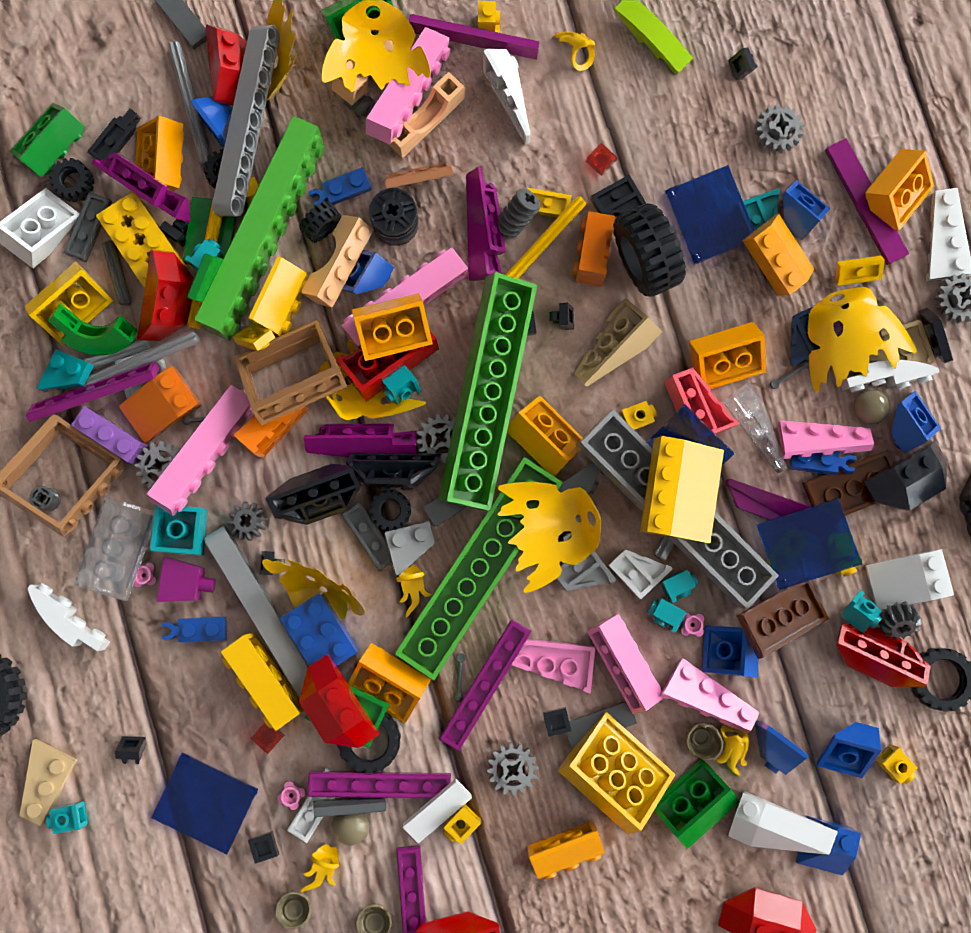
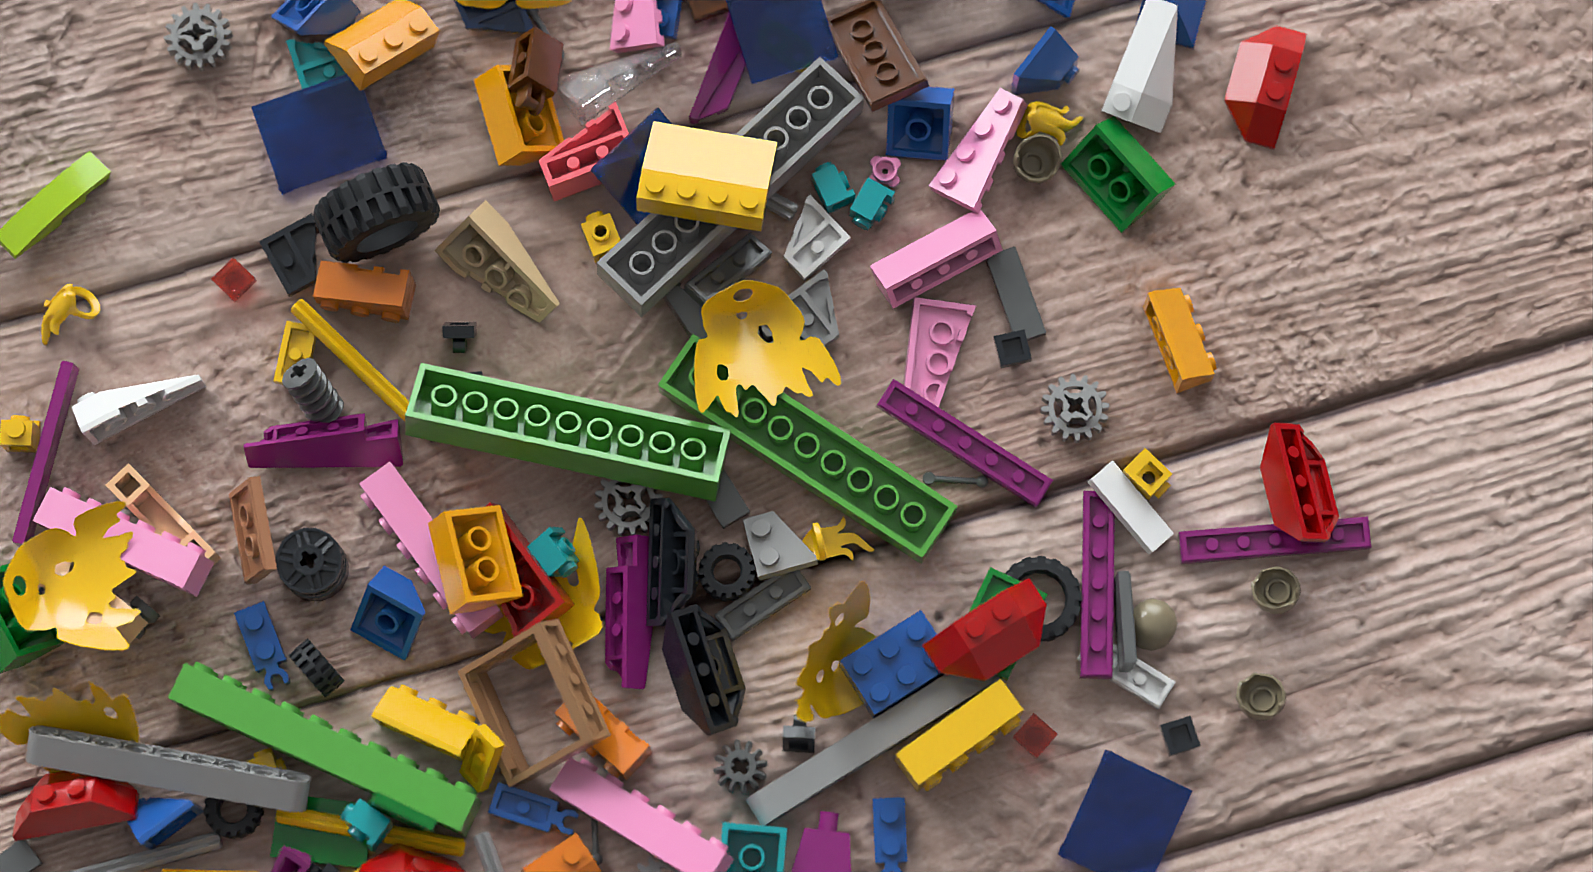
camera: 85 degrees left, 5 degrees down
bright pink plate [277,781,305,810] -> none
light nougat arch [301,215,374,307] -> none
yellow piece [301,843,339,893] -> none
light orange slope [348,643,431,723] -> none
light orange slope [507,396,583,476] -> none
yellow slope [558,712,676,834] -> none
black tile [728,47,758,80] -> none
none -> blue plate [488,782,579,835]
none -> reddish brown brick [508,27,564,117]
none -> dark grey tile [684,232,772,307]

